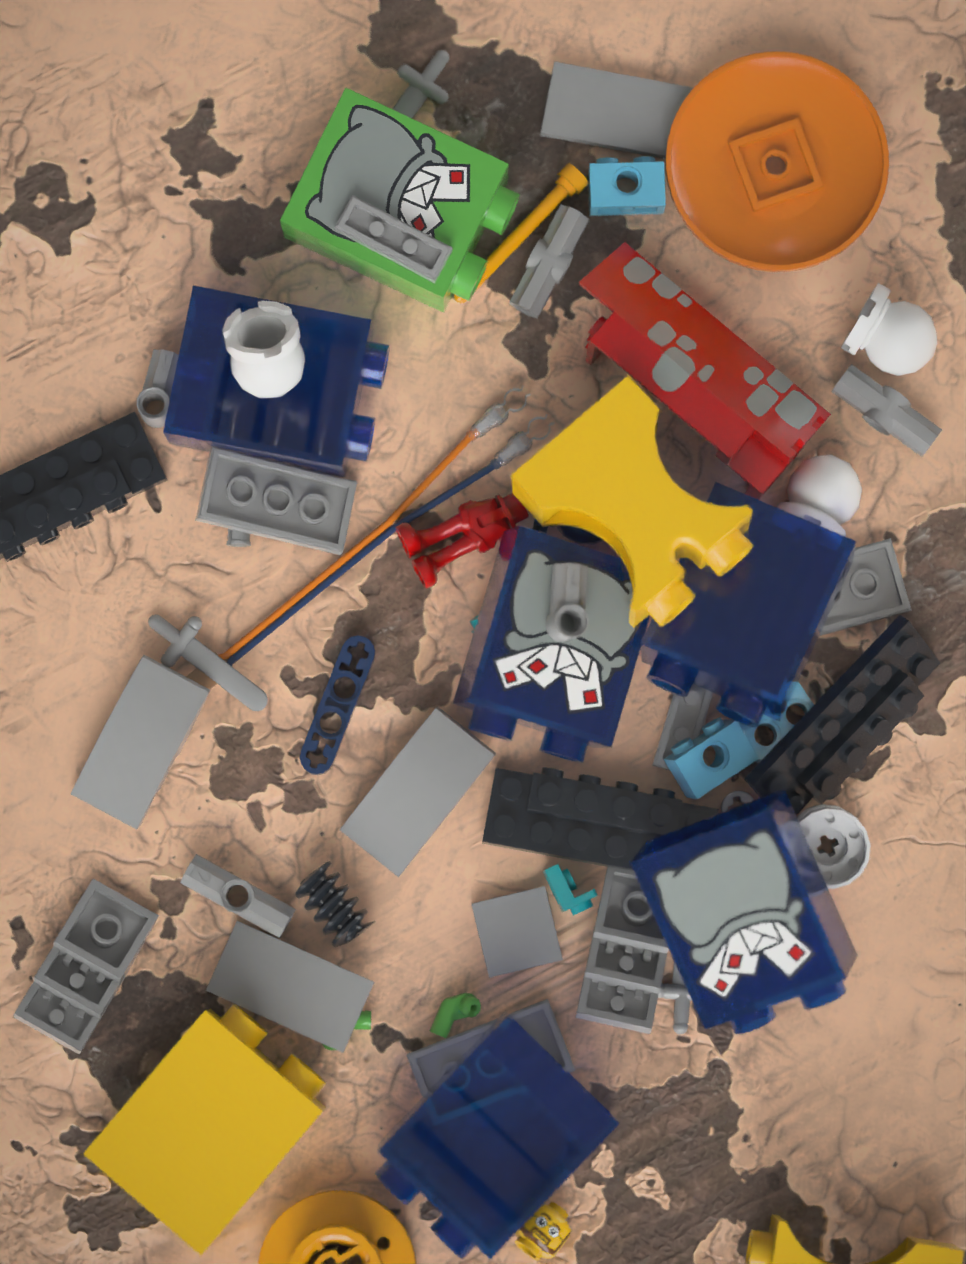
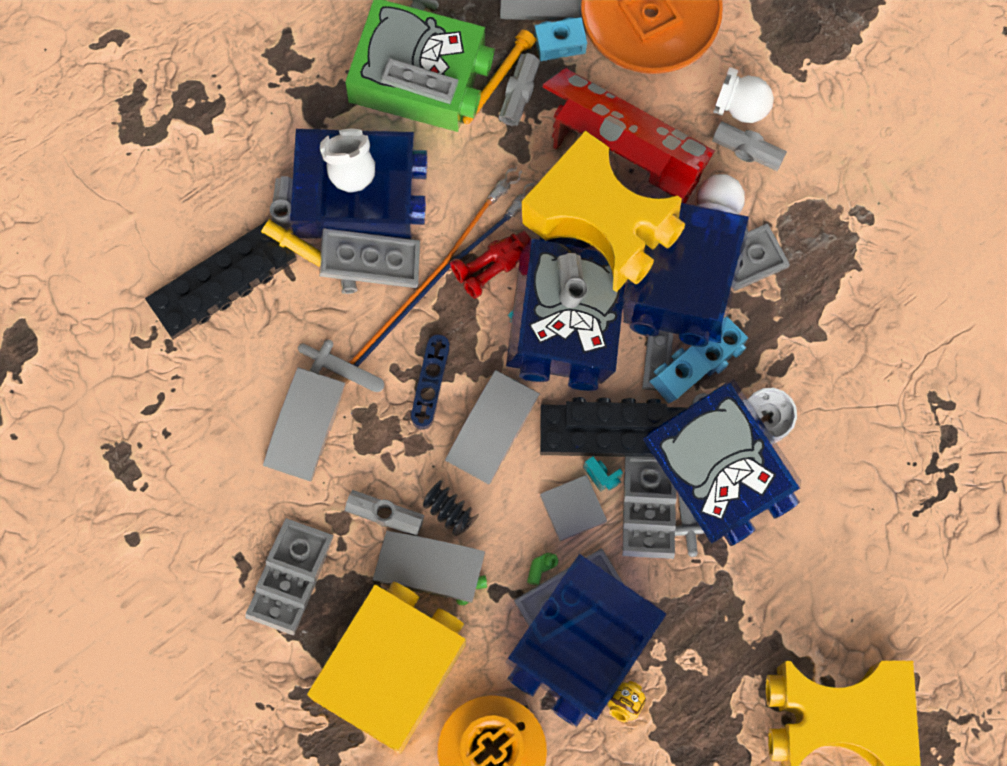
camera: 10 degrees left, 10 degrees down
black plate [744,615,941,825] -> none
none -> yellow pin [261,219,321,267]

